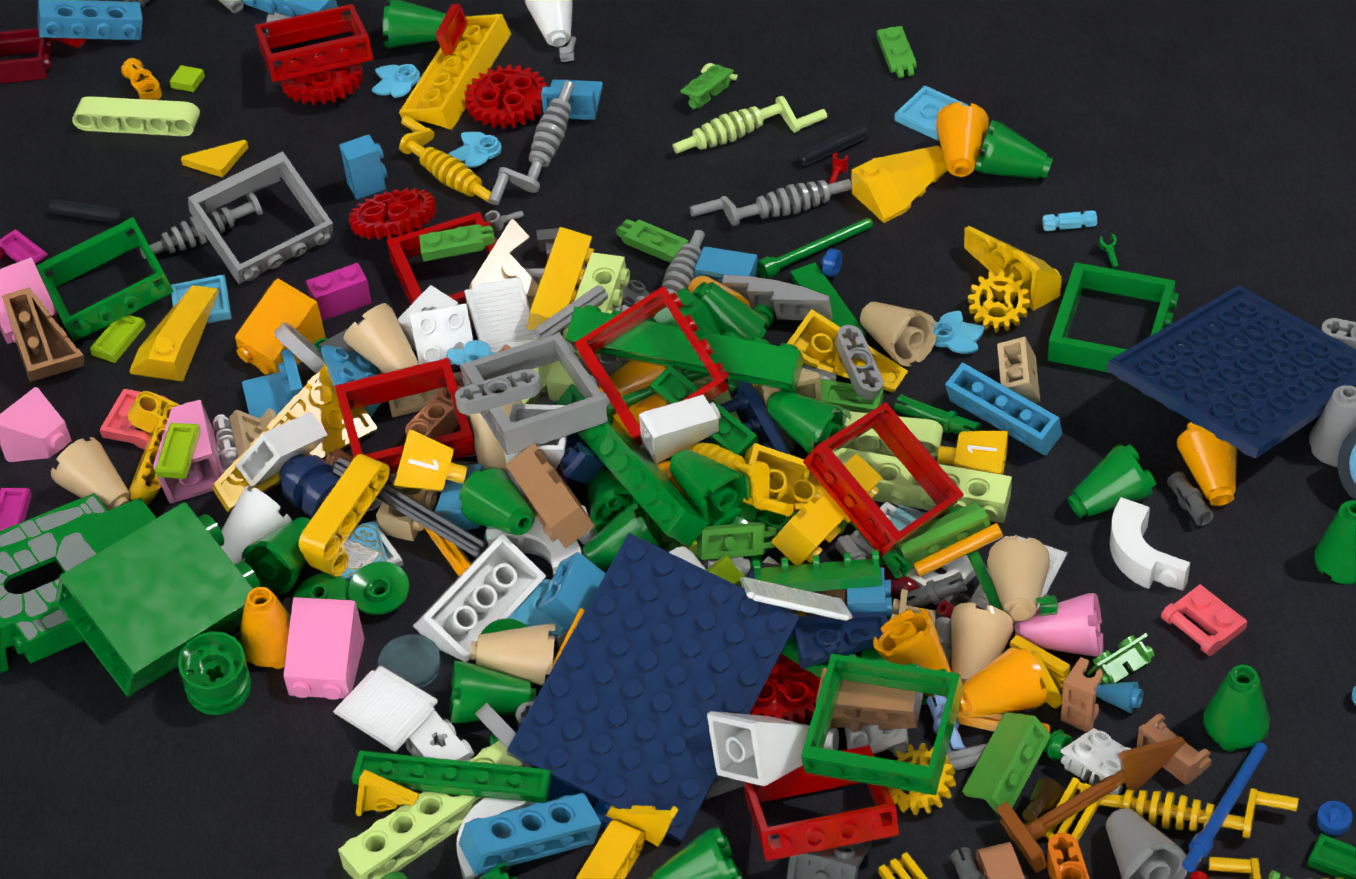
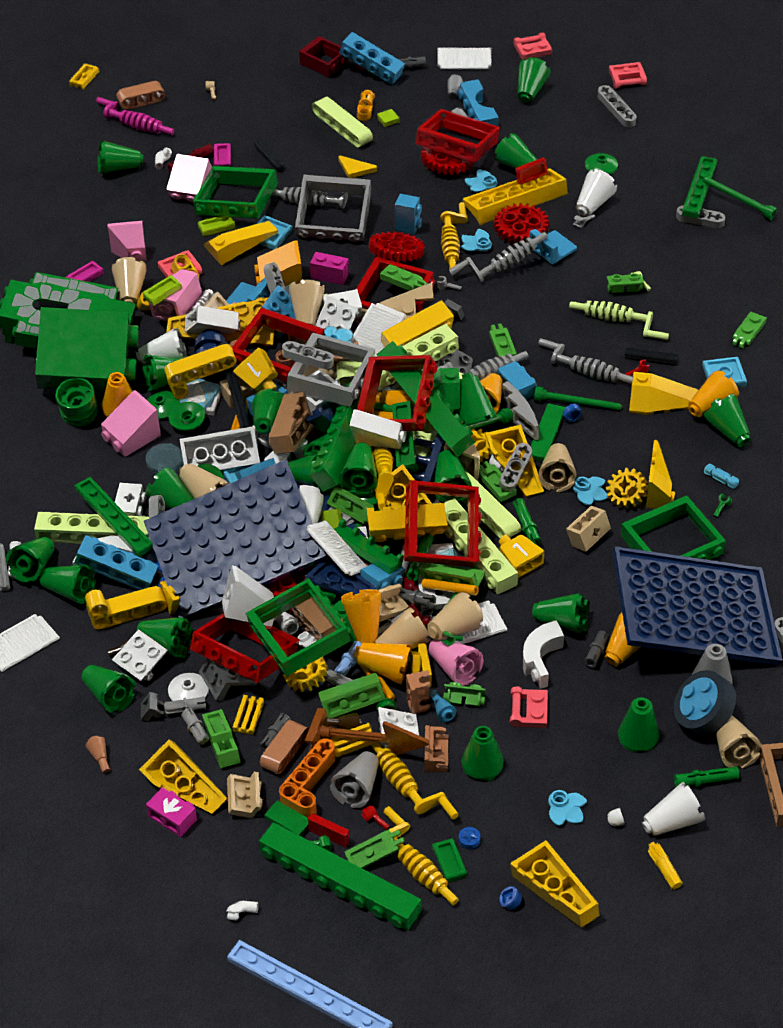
camera: 40 degrees right, 0 degrees up
medium nougat wedge [2,287,85,382] -> none
white window [333,666,437,752] -> none
yellow tile [356,770,419,816] -> none
light grey axle [534,285,608,339] -> none
dark azure brick [945,362,1063,456] -> none
blue bar [1182,742,1267,872] -> none

